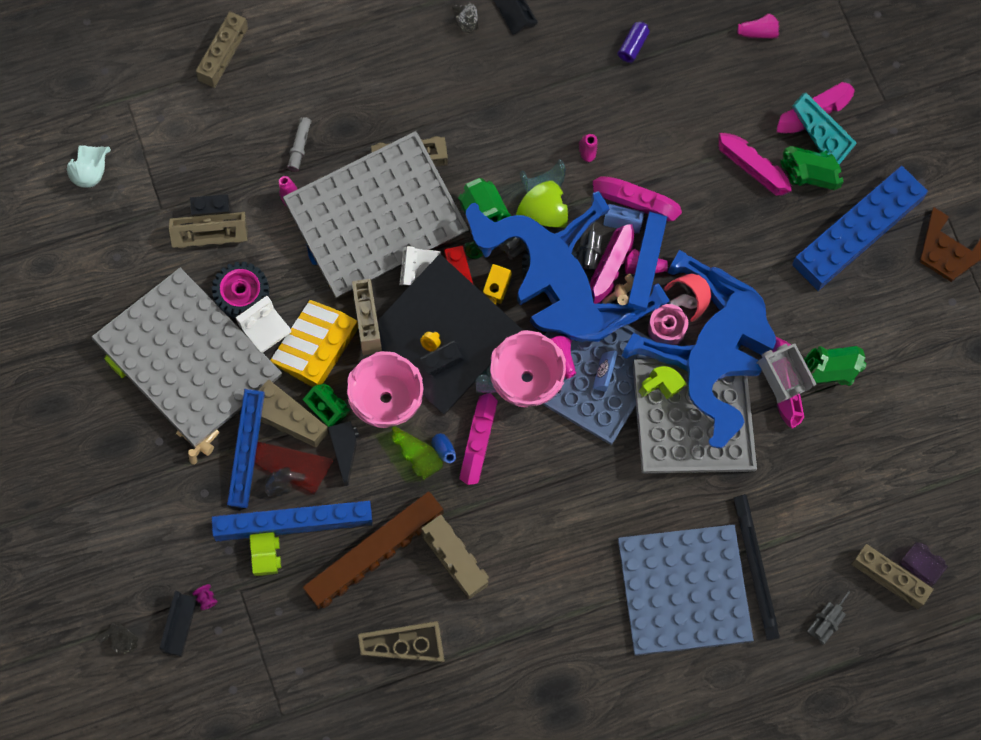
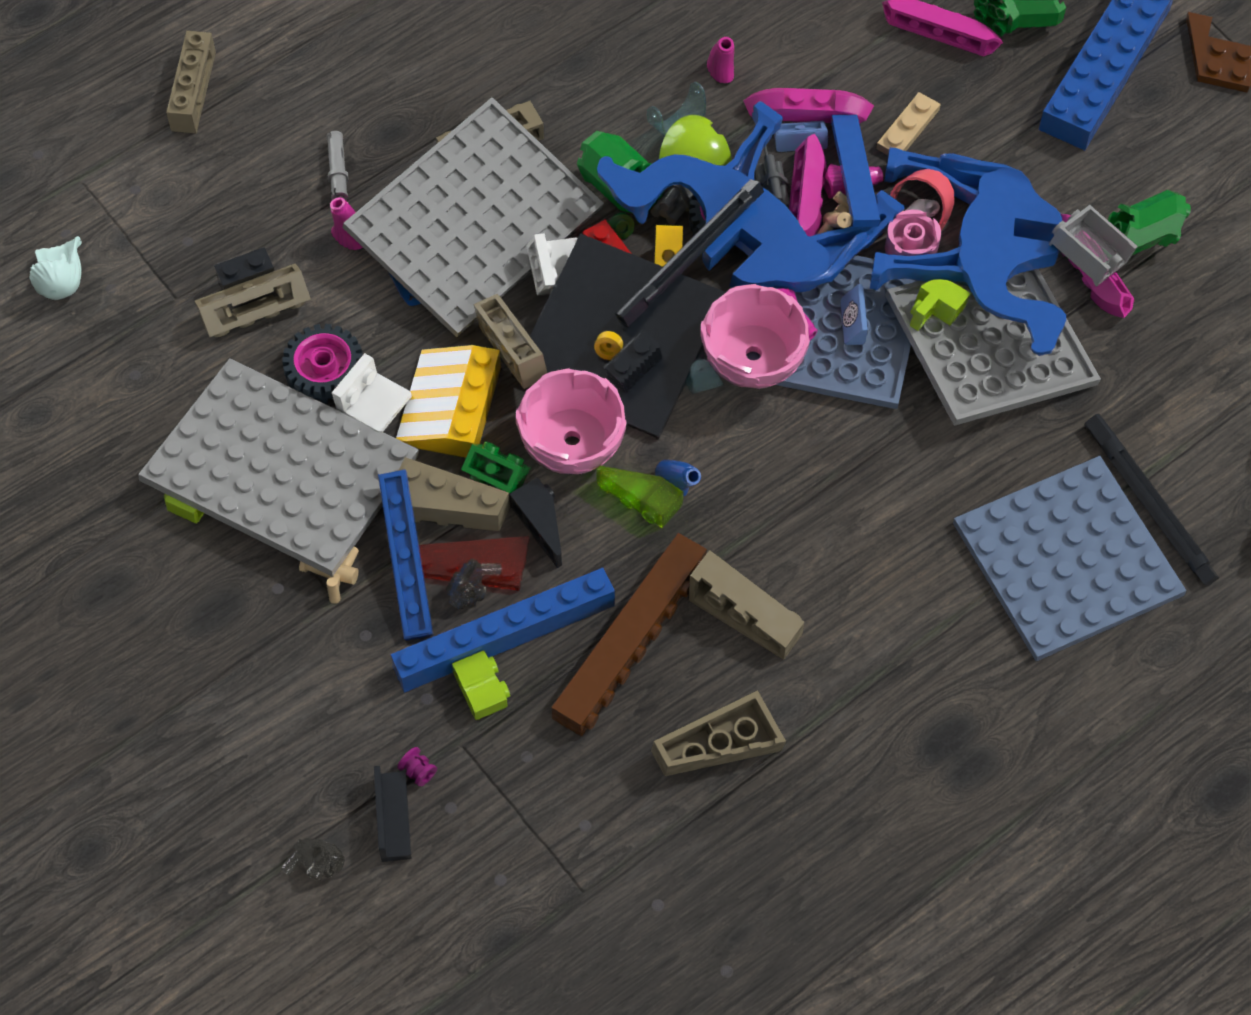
camera: 15 degrees left, 10 degrees down
dark pink brick [459,392,498,485] -> none
none -> black piece [615,179,764,328]
none -> tan plate [876,92,940,155]

